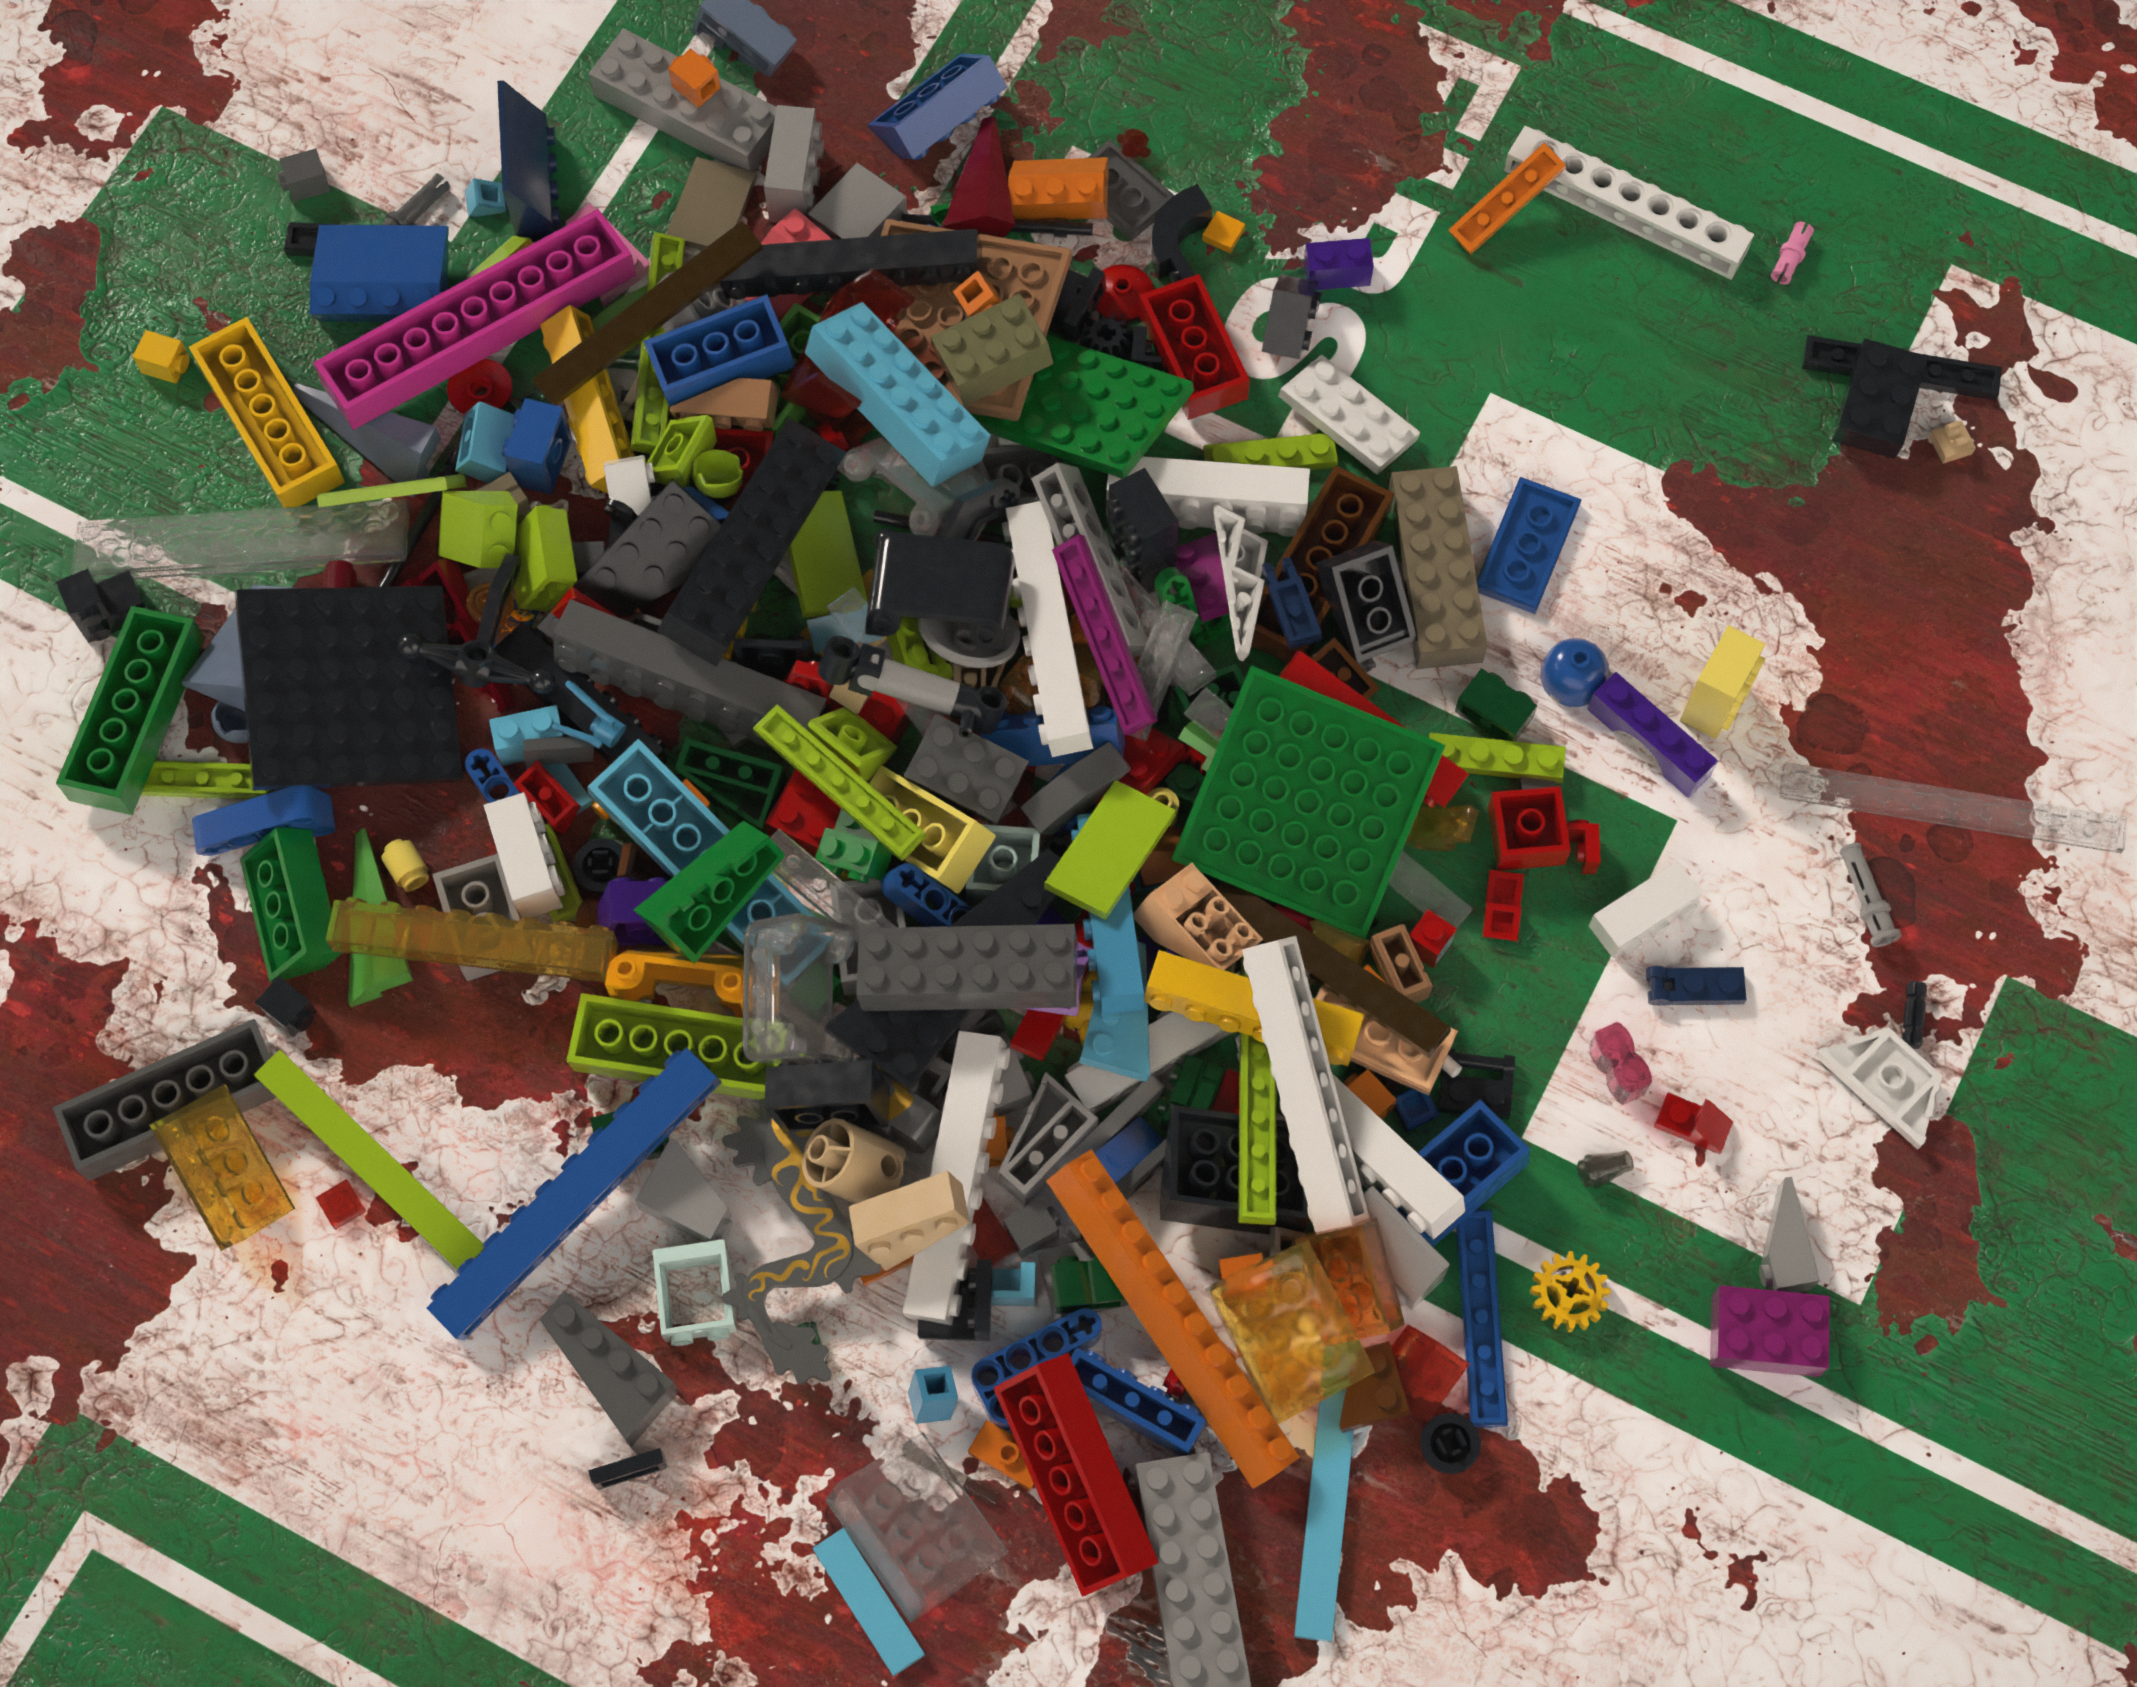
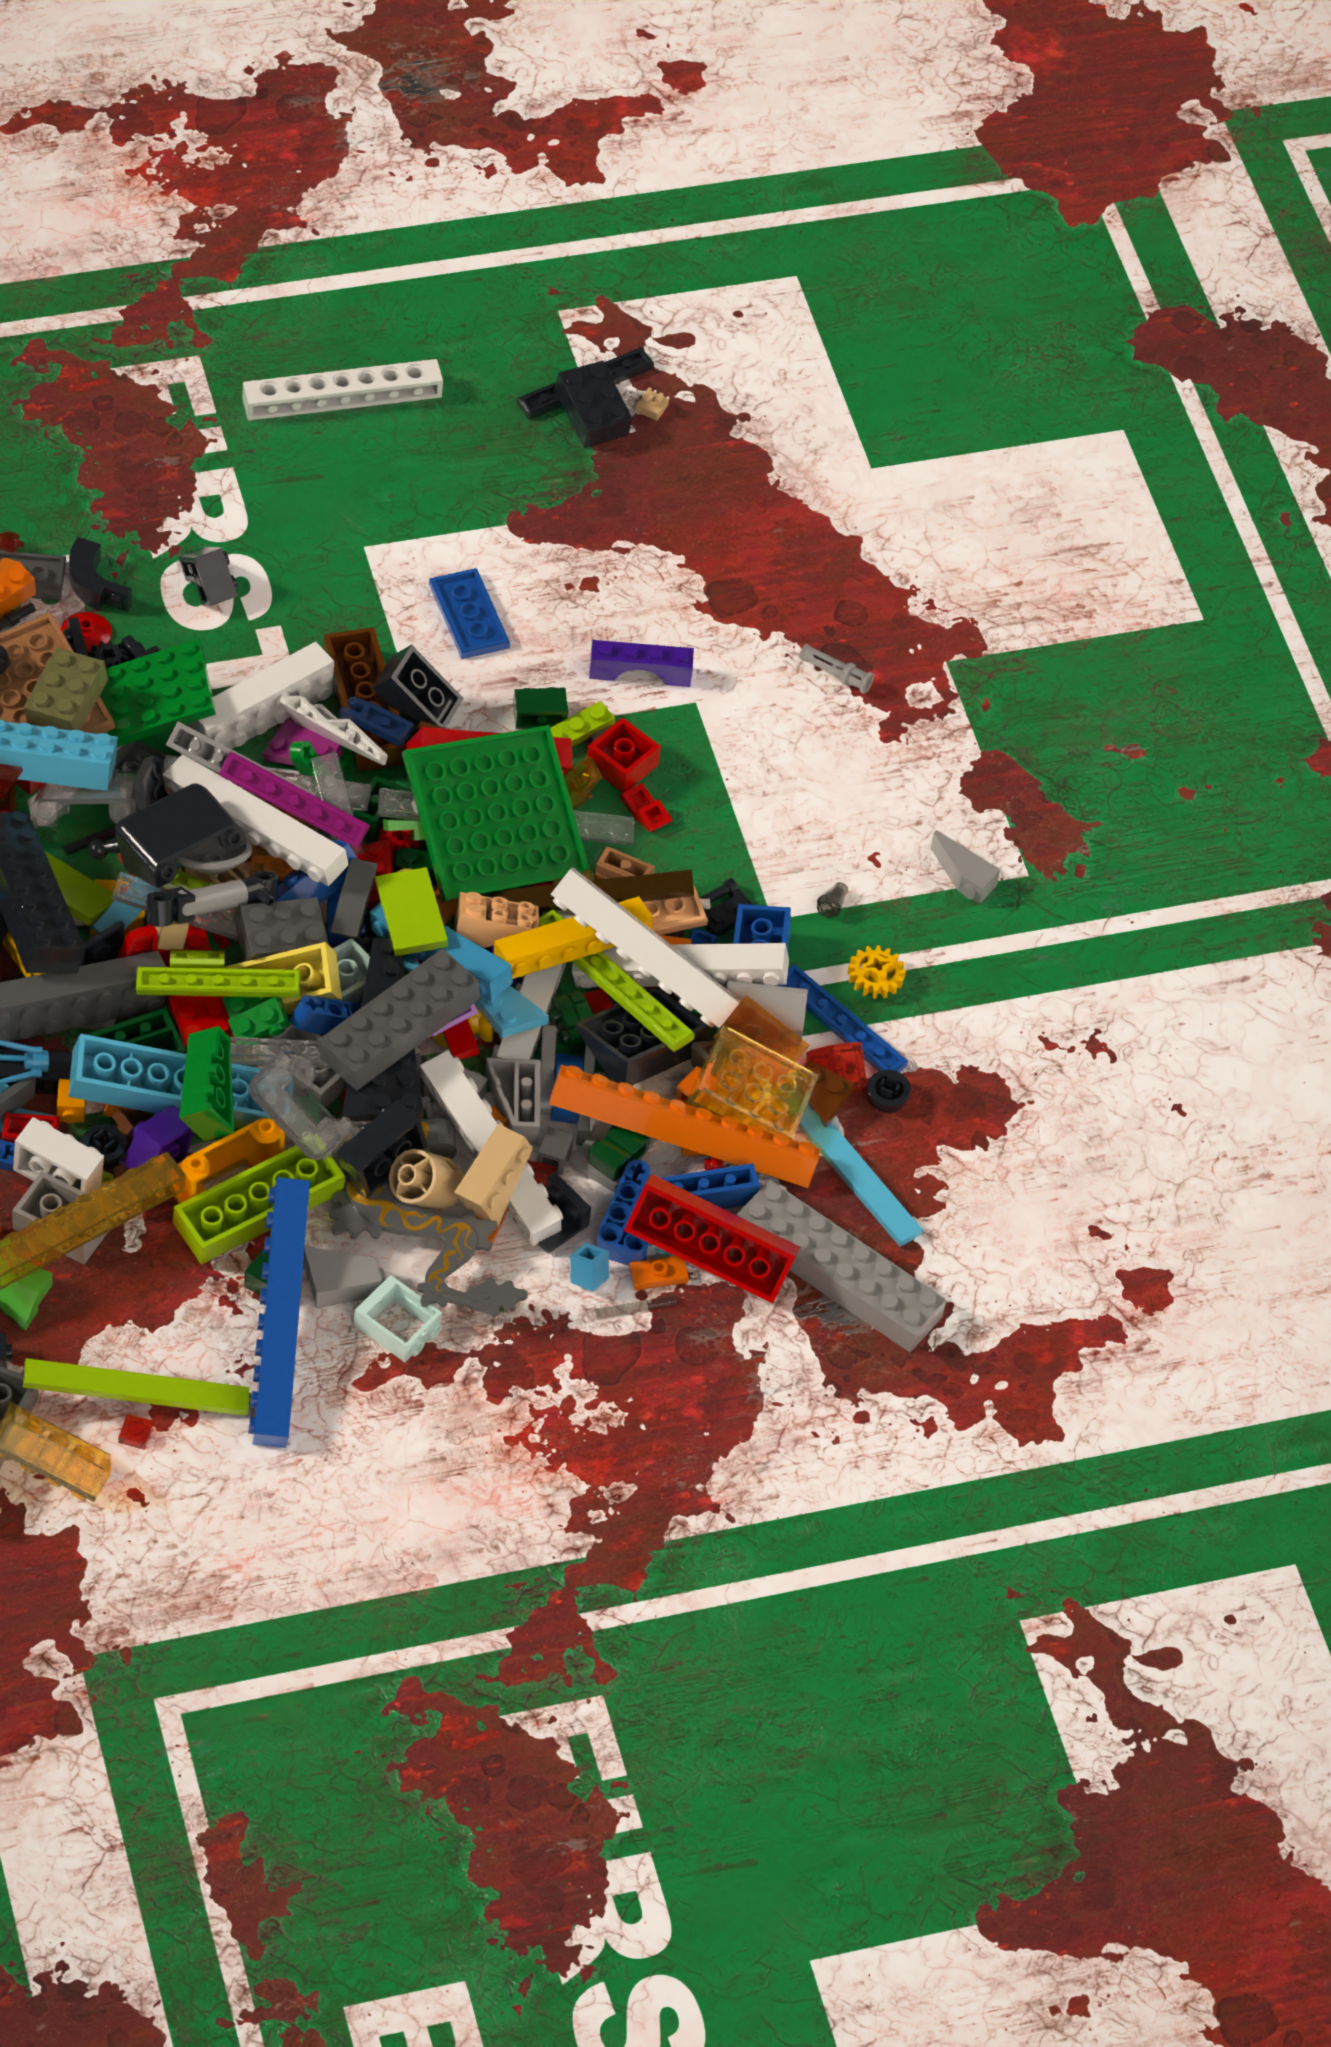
camera: 50 degrees left, 15 degrees down
dark grey wedge [539,1292,679,1448] -> none
black tile [588,1448,668,1490] -> none
medium azure tile [812,1527,925,1677] -> none
clear slope [825,1432,1009,1623] -> none
orange brick [953,271,1003,317] -> none
medium azure panel [991,1262,1036,1306] -> none
black brick [1106,468,1179,598] -> none
red brick [1138,274,1250,420] -> none
light orange tile [1202,211,1245,254] -> none
lime plate [1203,433,1338,470] -> none
white plate [1278,355,1420,475] -> none
dark purple brick [1303,238,1374,290] -> none
dark tan brick [1388,466,1488,669] -> none
red brick [1409,909,1457,969] -> none
orange plate [1448,142,1566,255] -> none
blue cylinder [1540,638,1609,707] -> none
red bracket [1567,819,1601,874] -> none
white brick [1589,861,1703,959] -> none
clear pink brick [1589,1021,1652,1105] -> none
dark blue plate [1645,966,1747,1006] -> none
red slope [1654,1092,1733,1154] -> none
light yellow brick [1680,625,1766,739] -> none
magenta brick [1710,1285,1830,1377] -> none
bright pink pin [1771,222,1814,285] -> none
clear plate [1779,762,2128,854] -> none
white wing [1815,1027,1942,1150] -> none
black axle [1902,981,1927,1049] -> none

